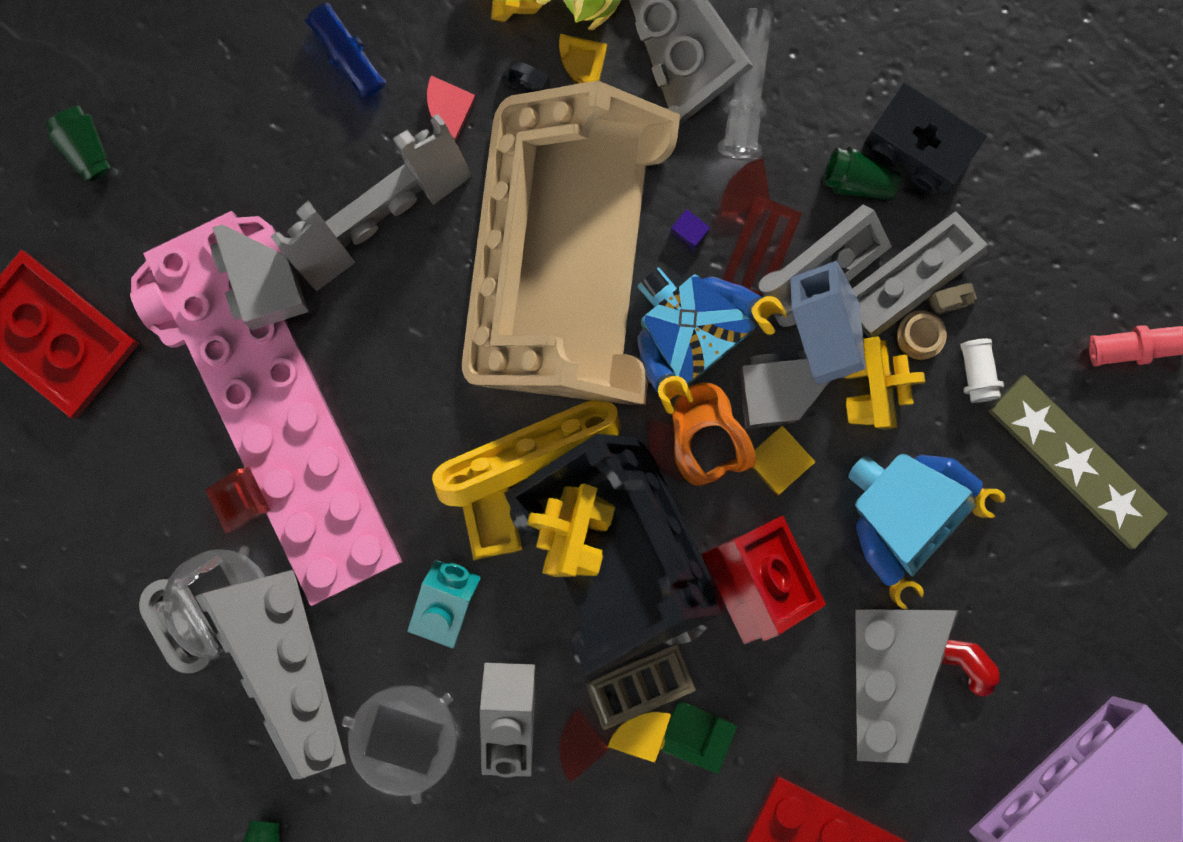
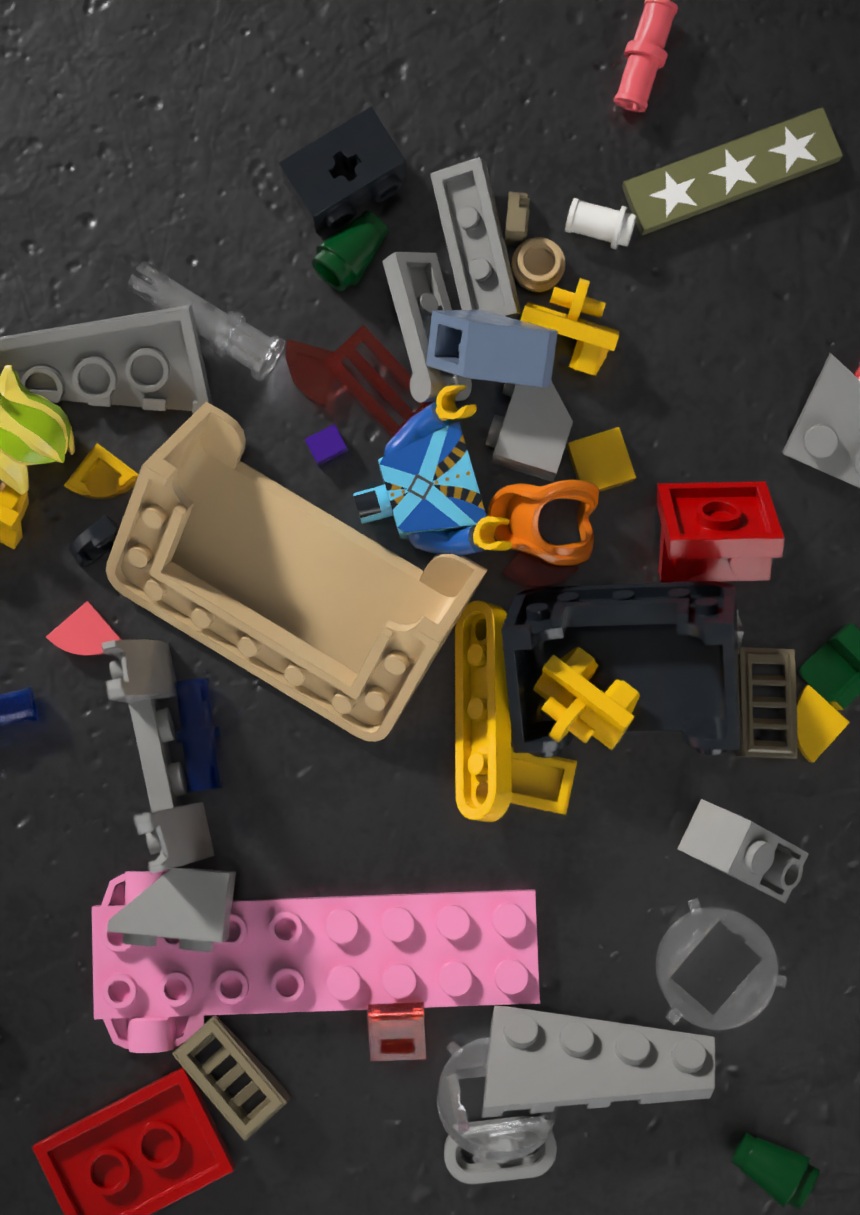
camera: 65 degrees left, 0 degrees up
teal bracket [407,560,480,649] -> none
clear red tile [559,710,609,782] -> none
medium azure torso [848,454,1005,610] -> none
none -> dark tan slope [172,1015,292,1141]
none -> clear blue pin [174,678,222,792]

